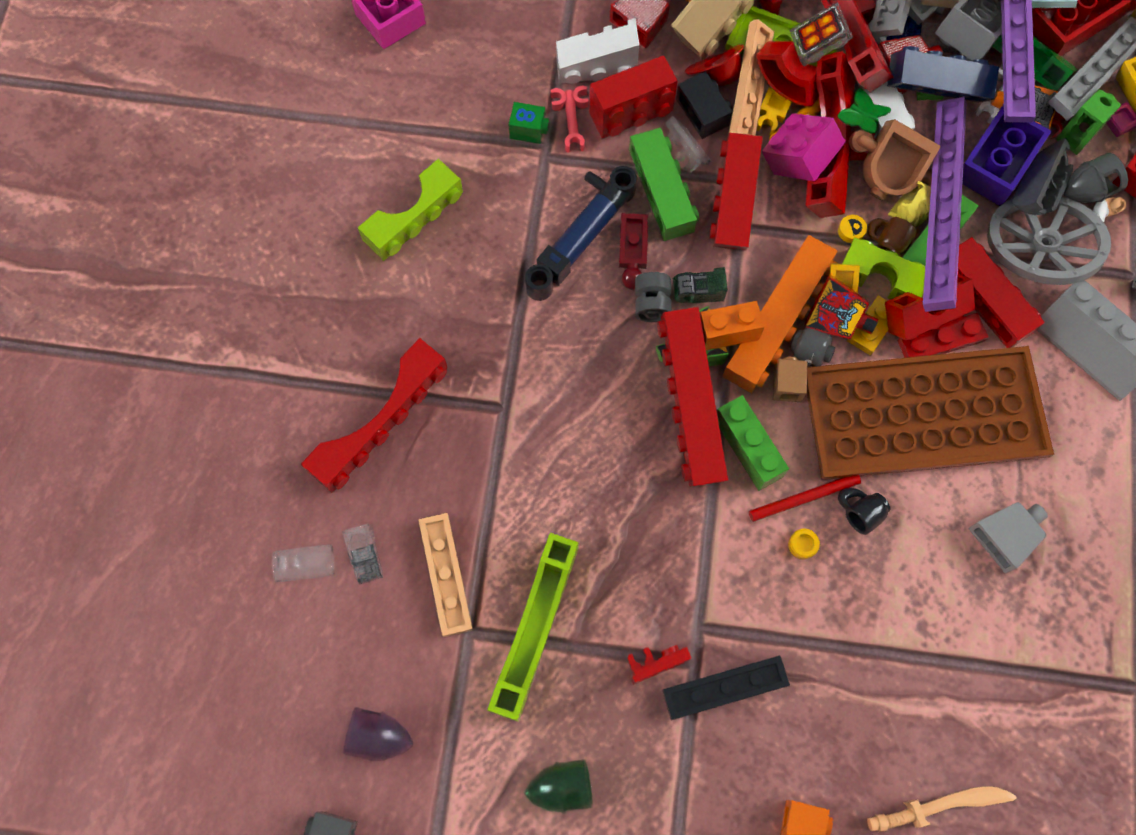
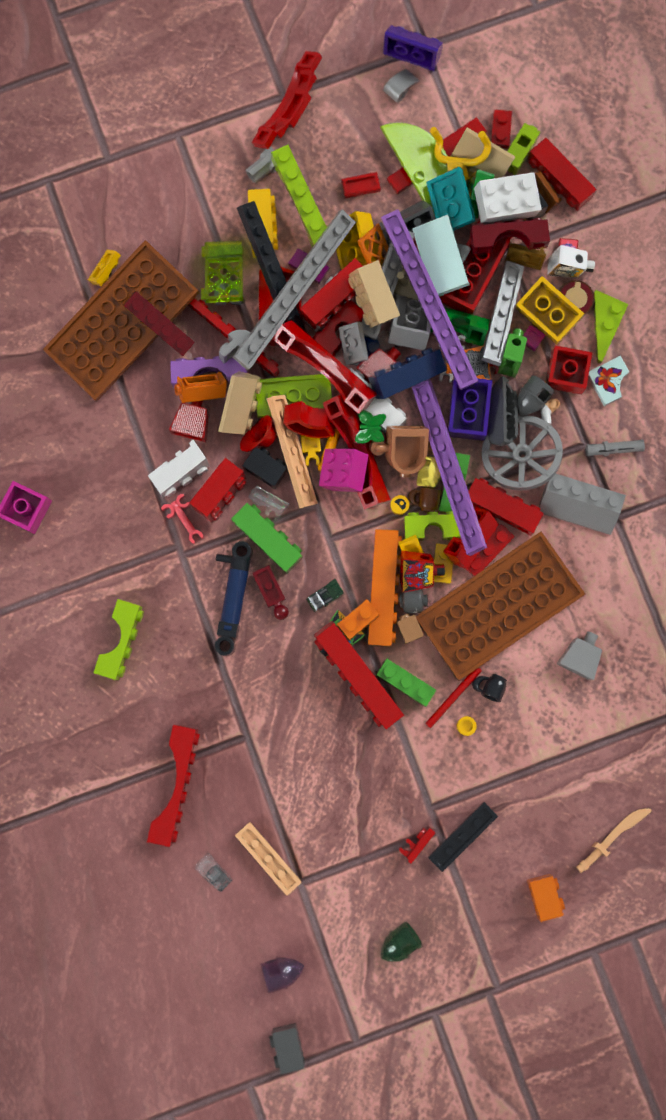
camera: 25 degrees left, 10 degrees up
clear plate [272,544,335,582] -> none
lime arch [487,533,579,722] -> none
green brick [508,102,550,144] -> none
dark grey wheel [635,272,672,322] -> none
red brick [709,132,763,251] -> none
tile [790,1,853,66] -> none

